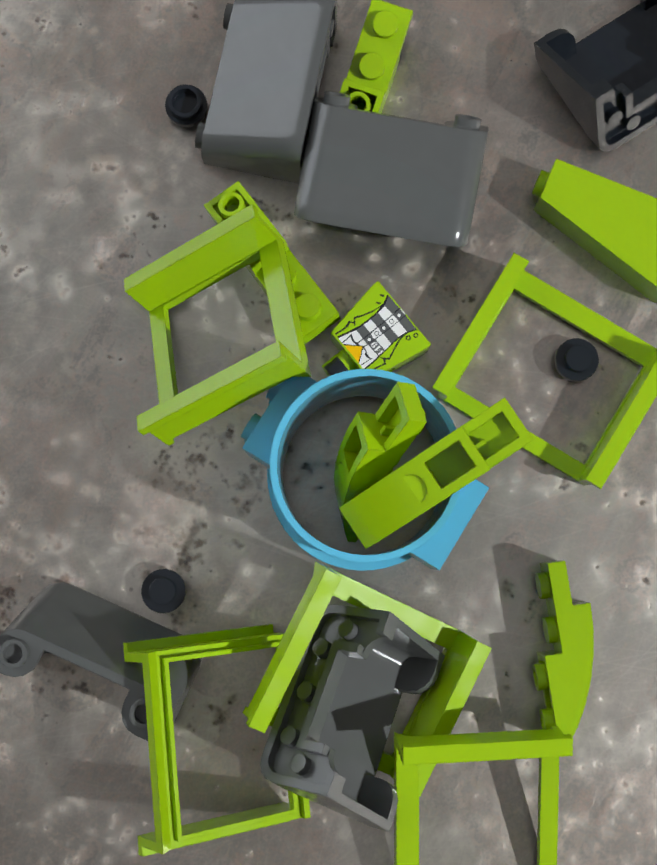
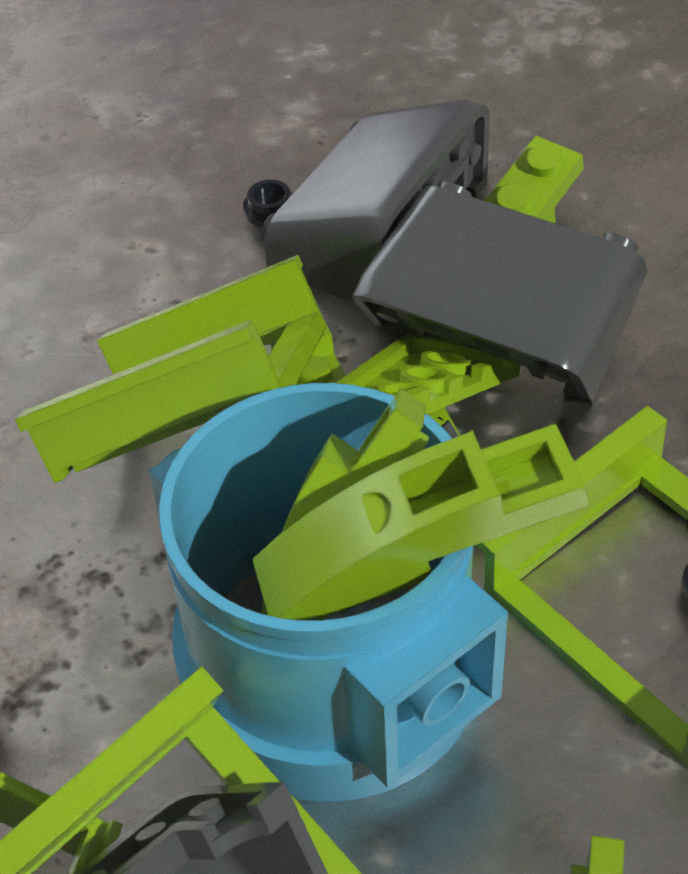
camera: 20 degrees right, 35 degrees down
none -> lime wing [336,333,521,414]

